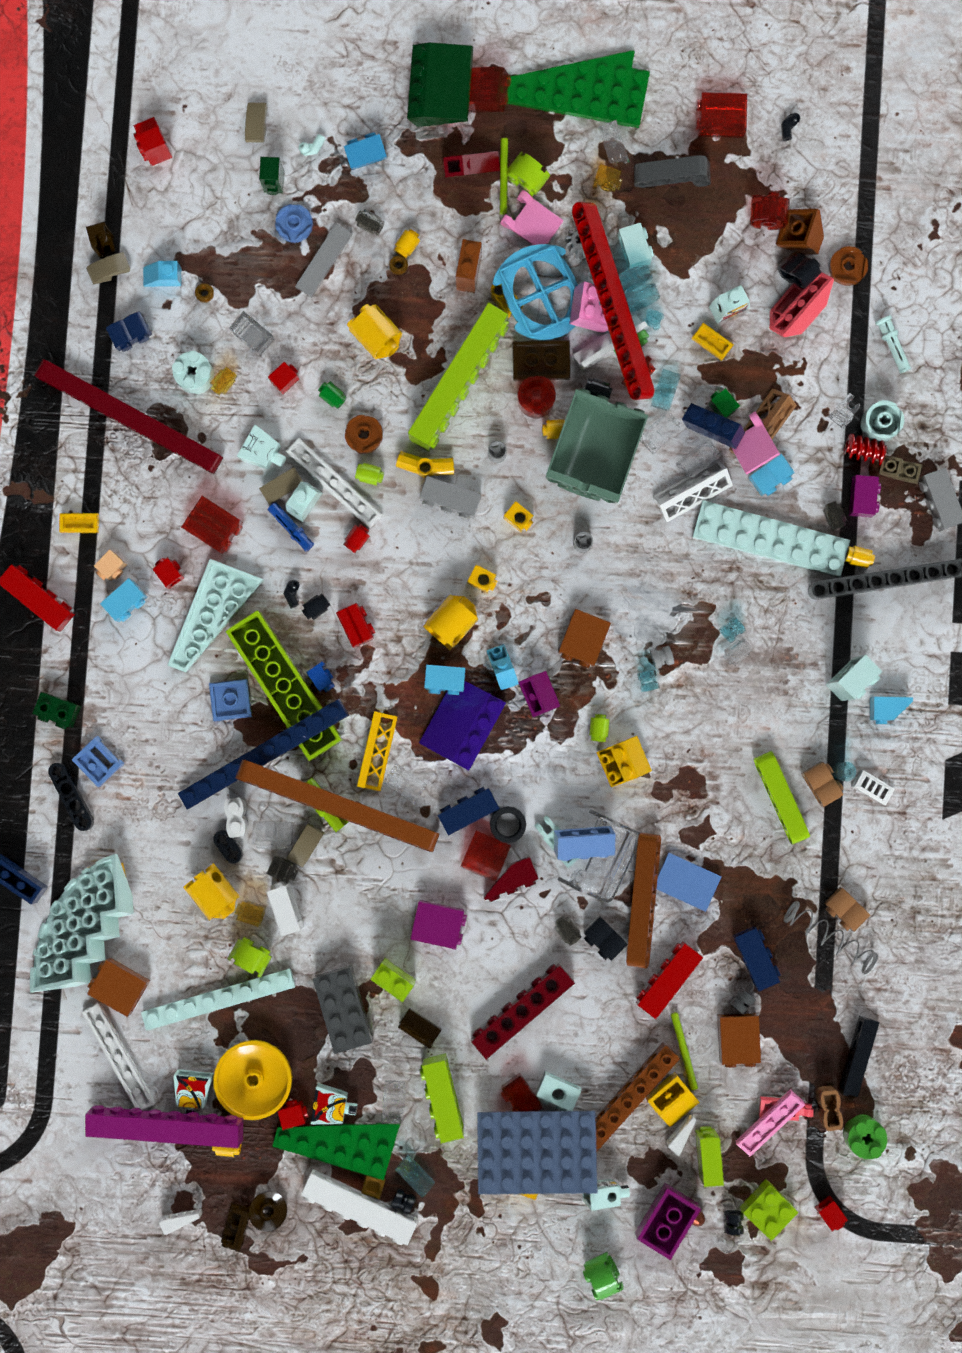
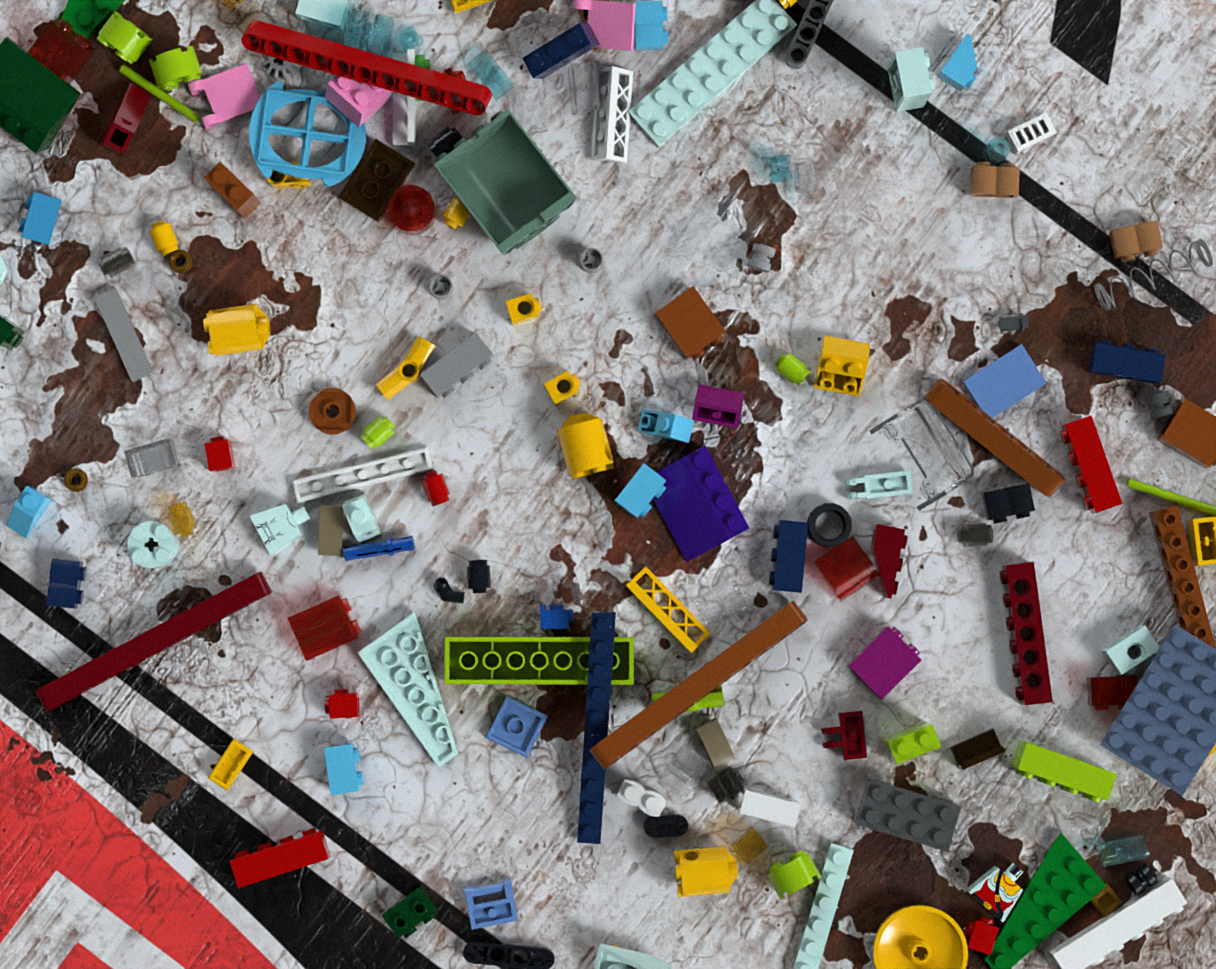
camera: 65 degrees left, 0 degrees up
light nougat brick [94,549,127,581] -> none
medium blue tile [275,204,313,243] -> none
green brick [318,381,347,409] -> none
red brick [336,603,376,648] -> none
lime brick [408,302,509,452] -> none
medium blue brick [554,826,616,861] -> none
clear light blue wheel [637,670,660,693] -> none
green brick [708,388,740,418] -> none
lime beam [753,751,810,845] -> none
none -> lime brick [97,11,153,64]
none -> dark red hinge [821,711,867,760]
none -> dark grey pin [999,313,1029,332]

